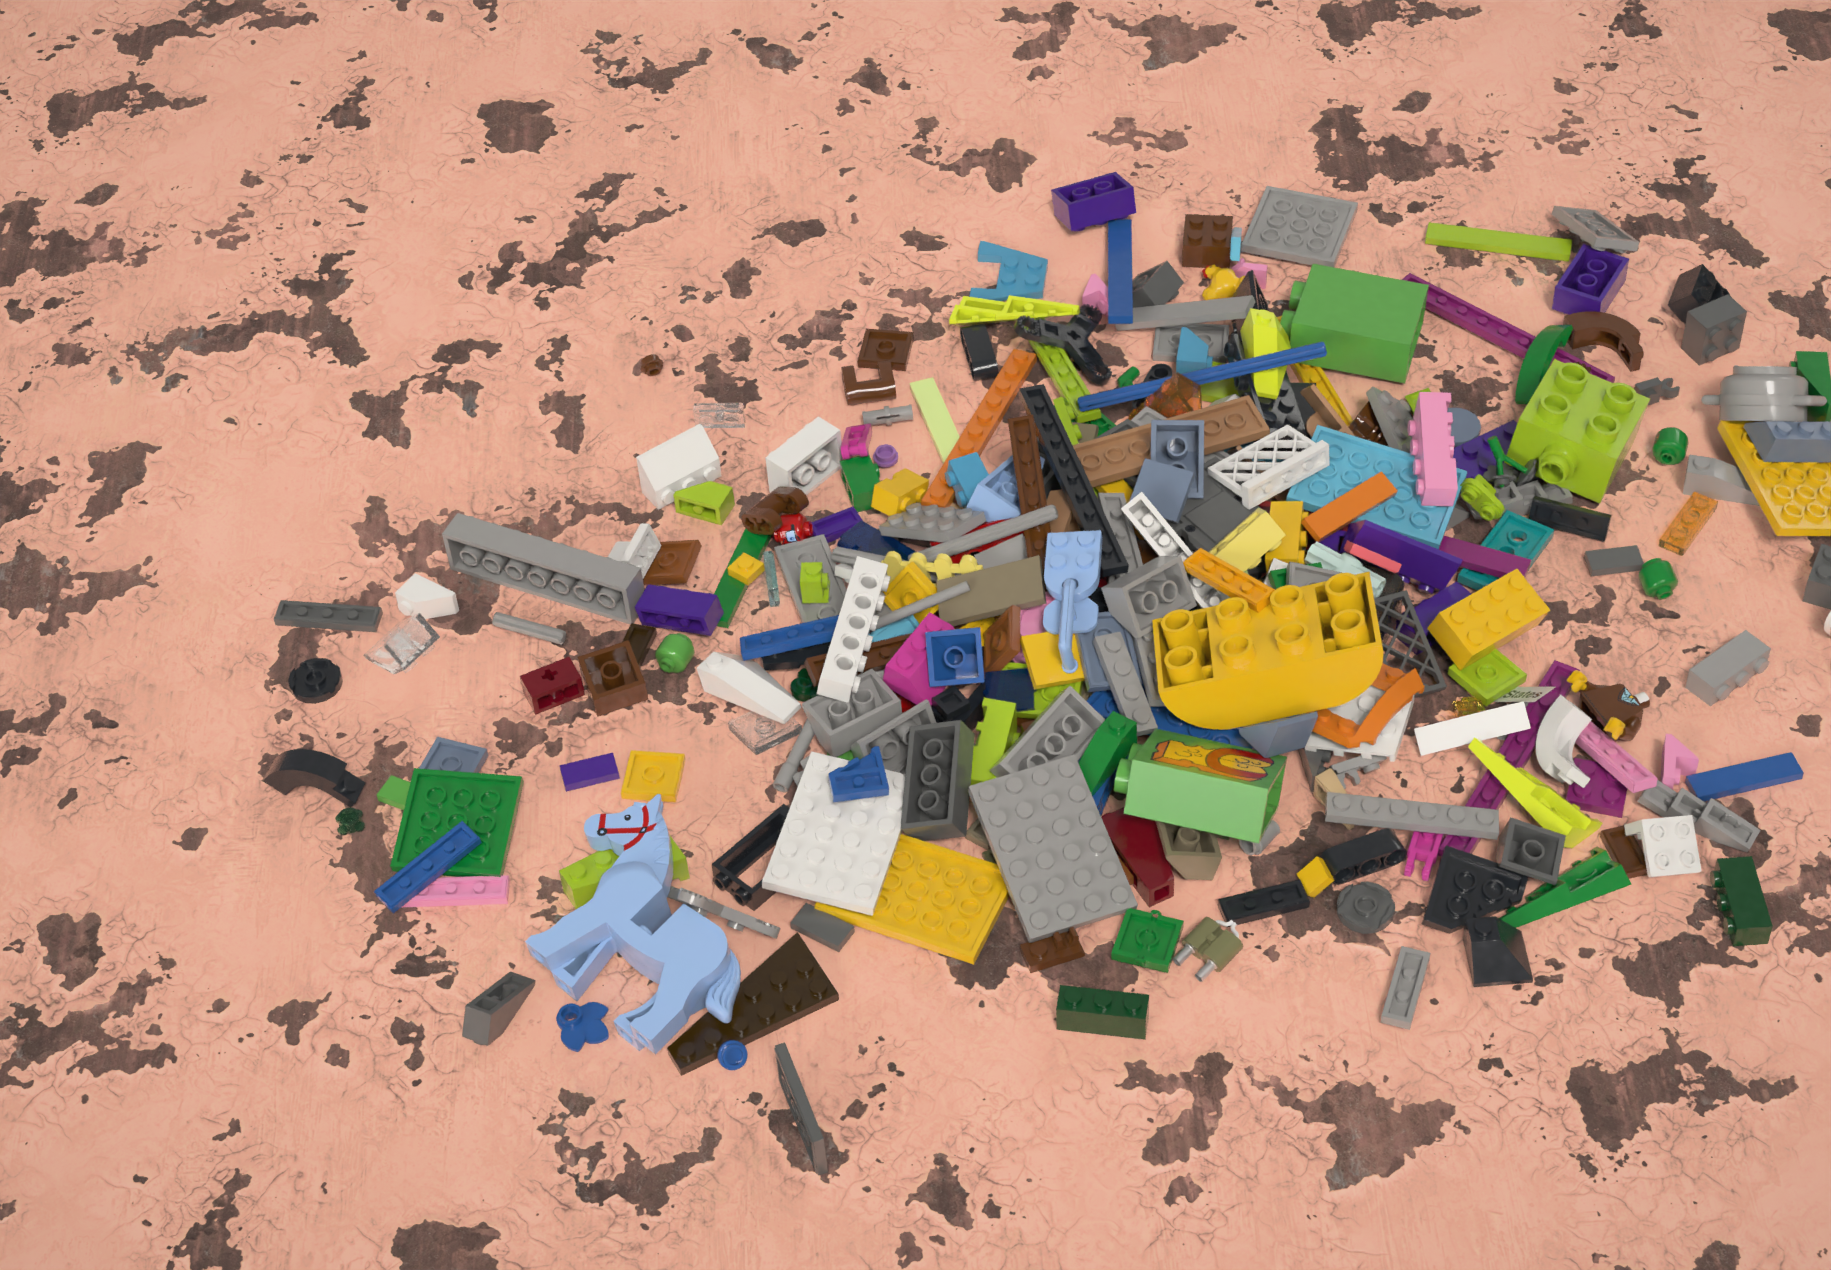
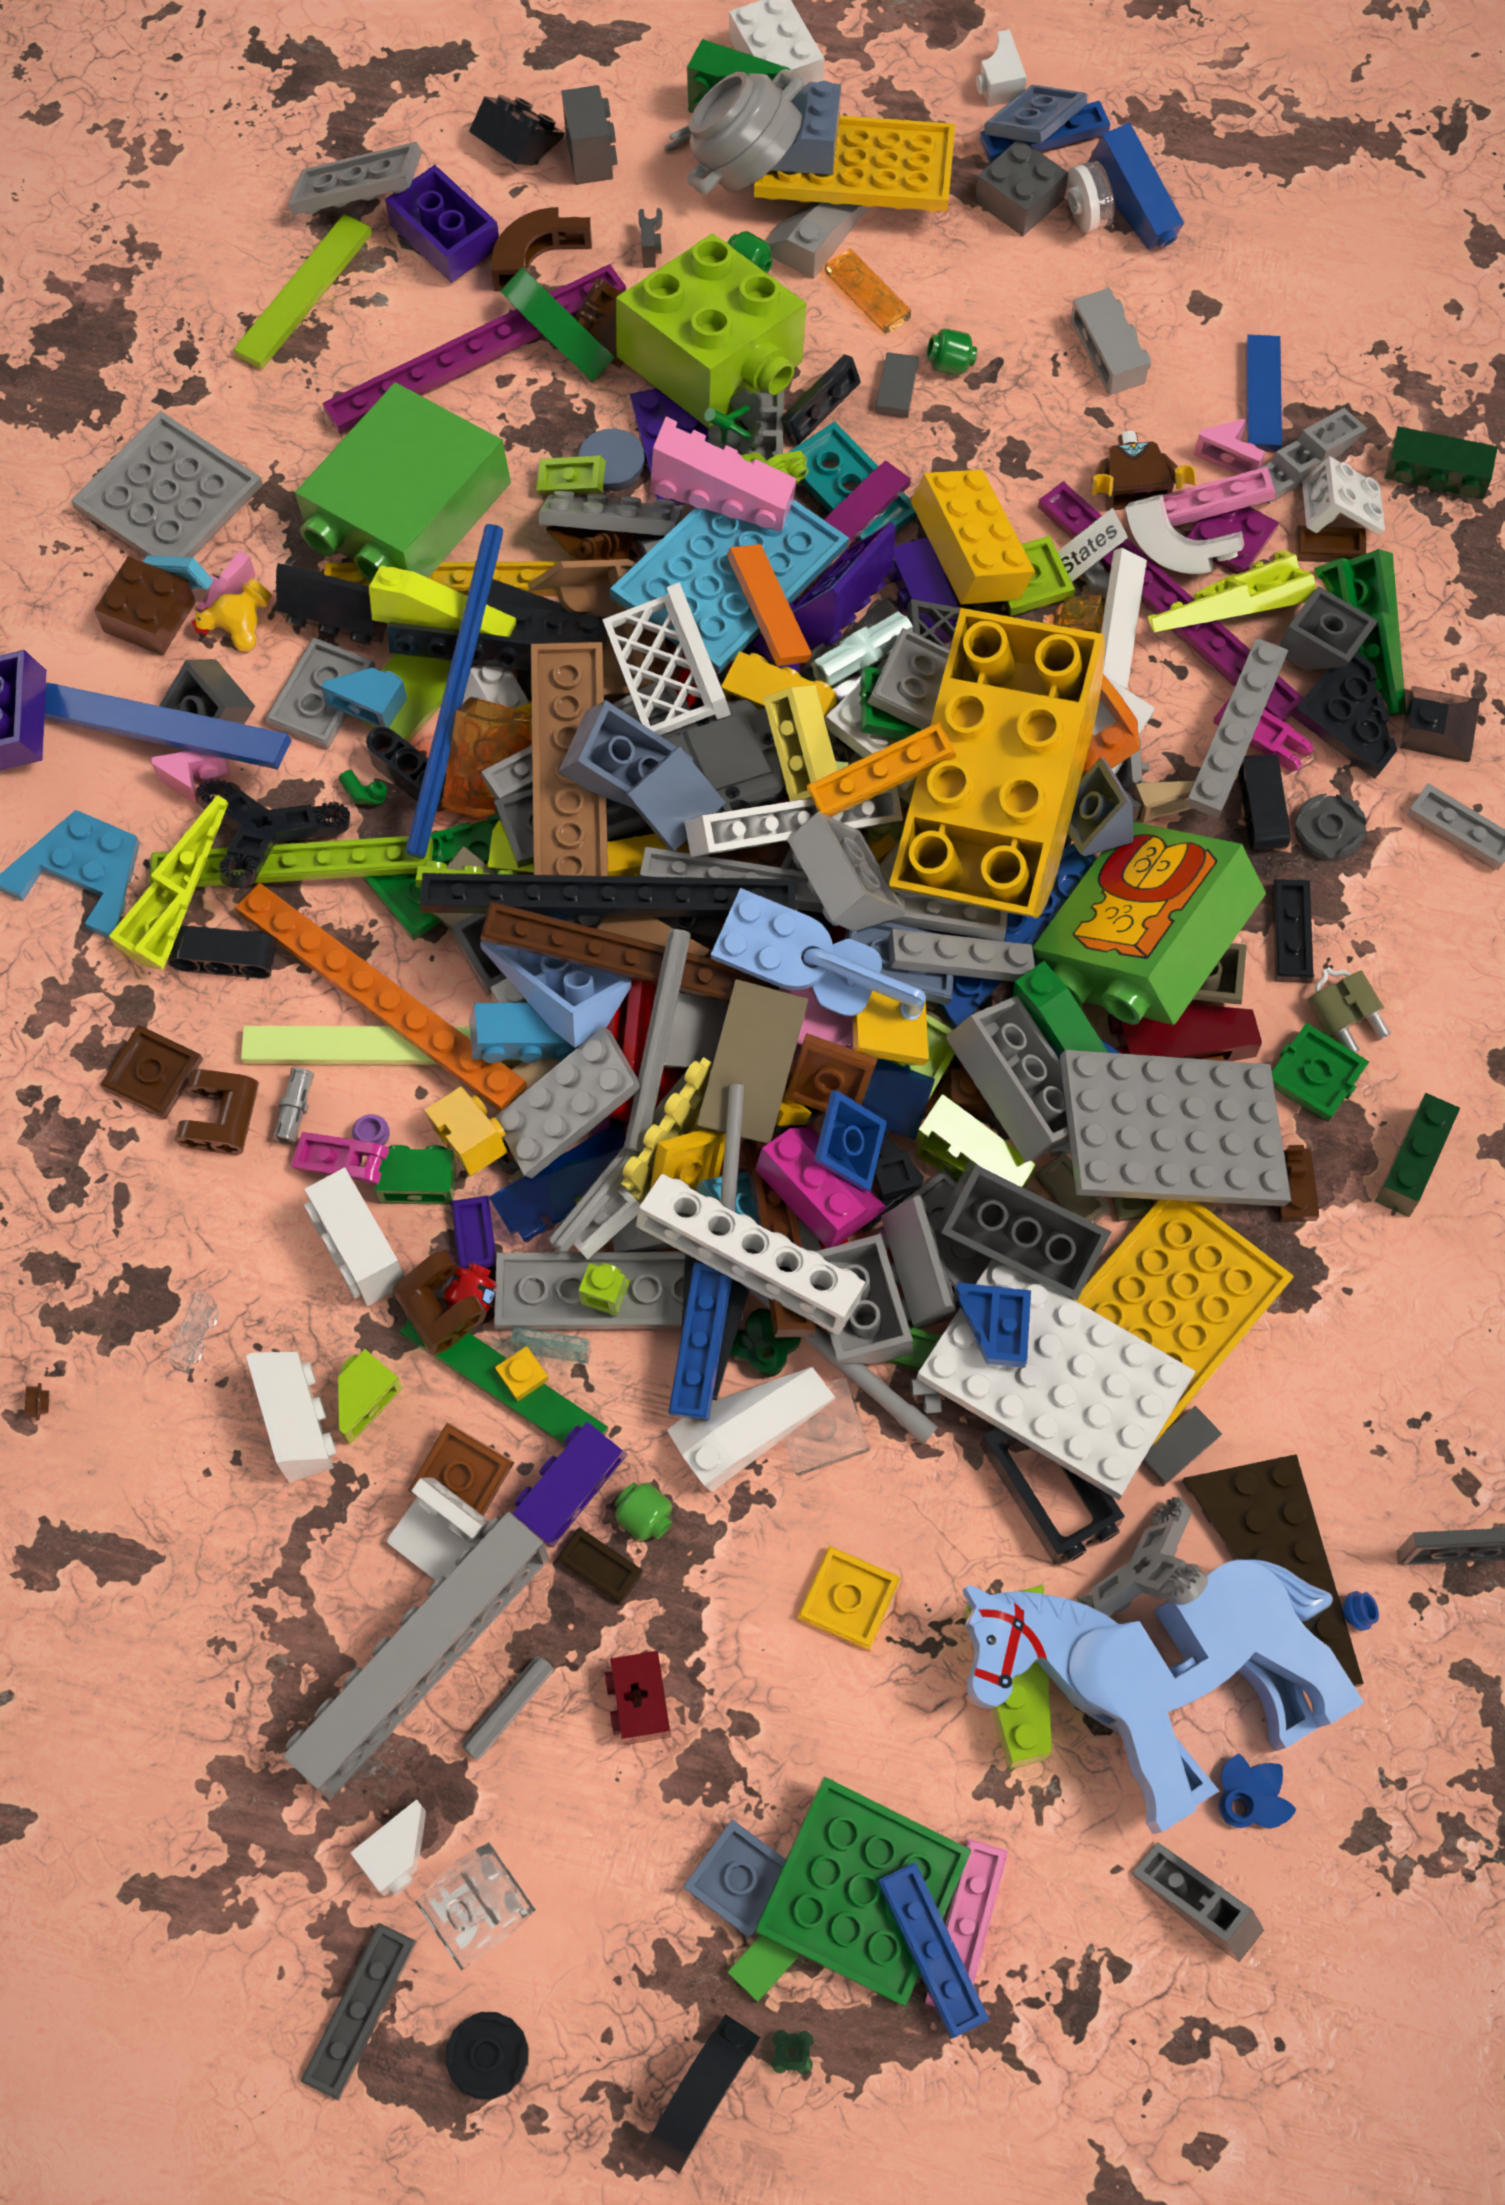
camera: 75 degrees left, 20 degrees up
dark purple tile [559,752,620,792] -> none
reddish brown brick [577,640,649,717] -> none
light grey tile [1114,295,1255,331] -> none
yellow tile [1297,856,1334,898] -> none
coral tile [1343,540,1402,573] -> none

